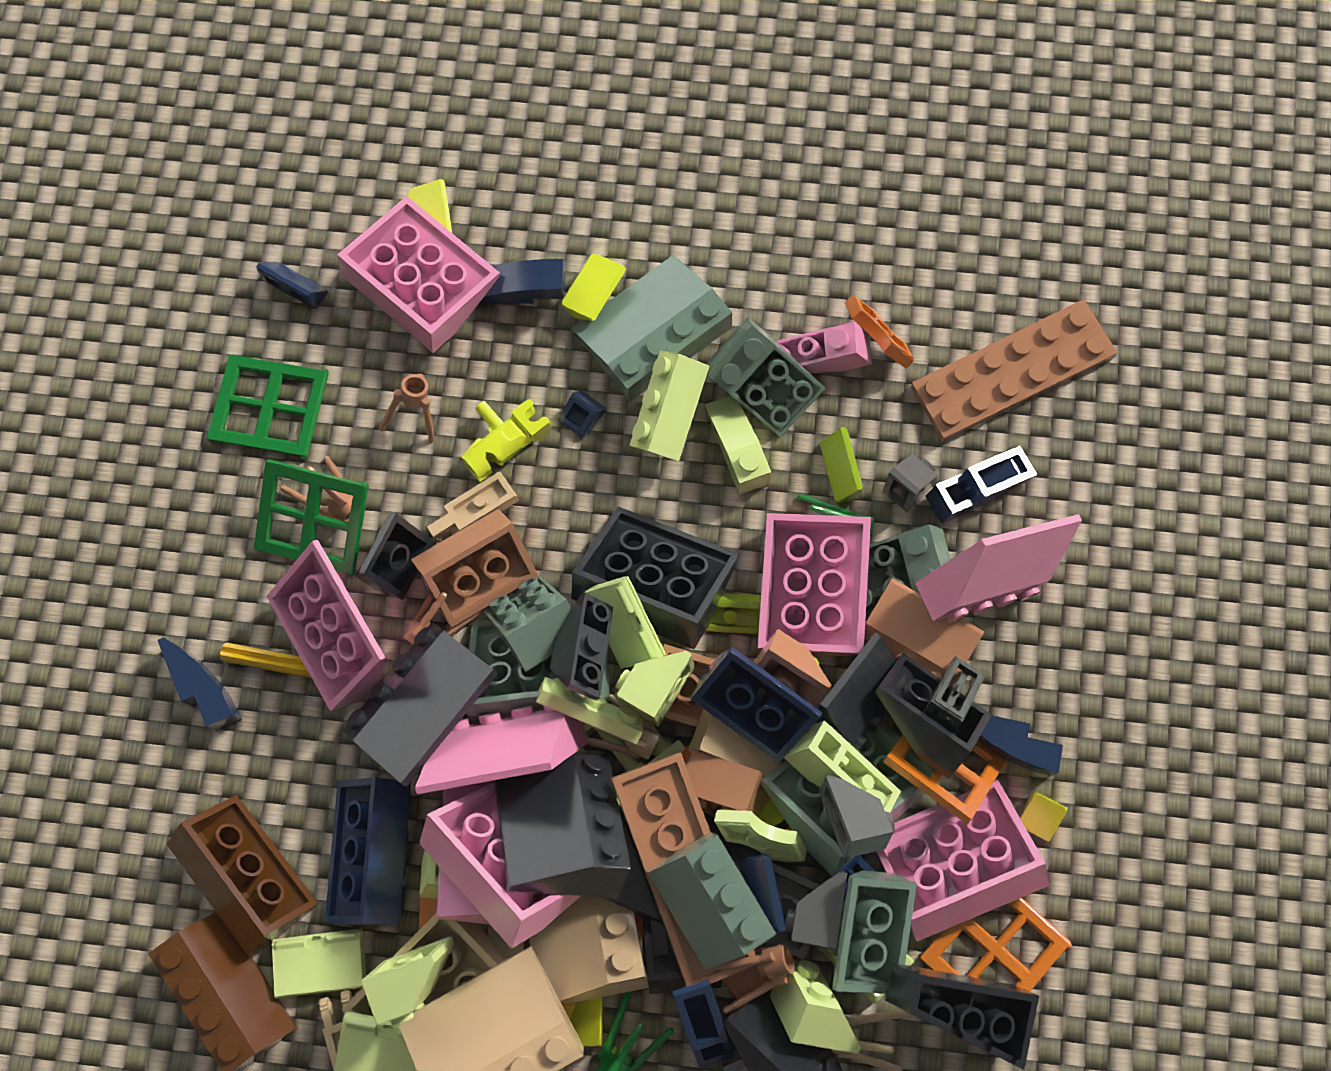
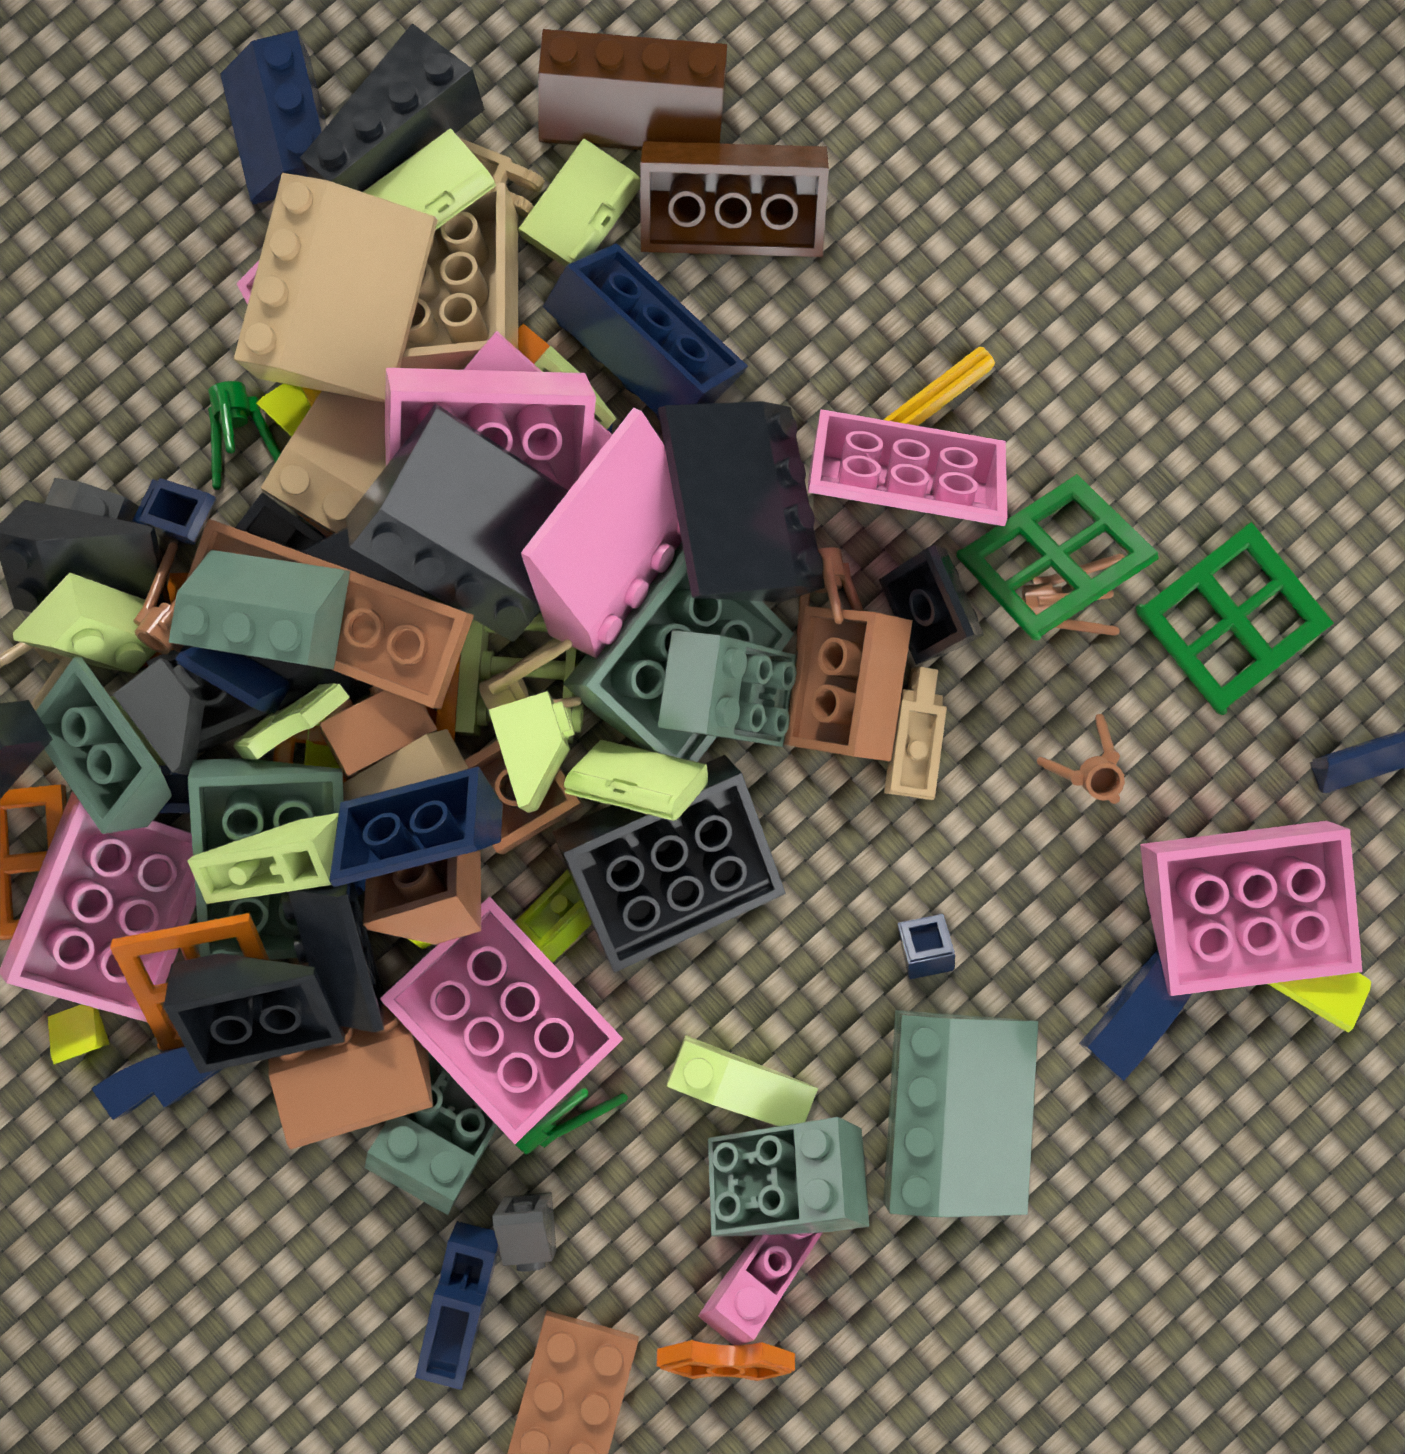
camera: 125 degrees right, 10 degrees up
dark blue slope [157,637,242,731] -> none
yellowish green slope [361,936,454,1025] -> none
neon yellow piece [461,399,551,482] -> none
yellowish green plate [536,677,643,744] -> none
black slope [550,592,613,701] -> none
neon yellow slope [561,254,626,321] -> none
yellowish green brick [629,350,709,461] -> none
slope [819,774,895,858] -> none
lime slope [820,427,863,503] -> none
bright pink slope [916,514,1082,622] -> none
pearl dark grey tile [926,656,986,728] -> none

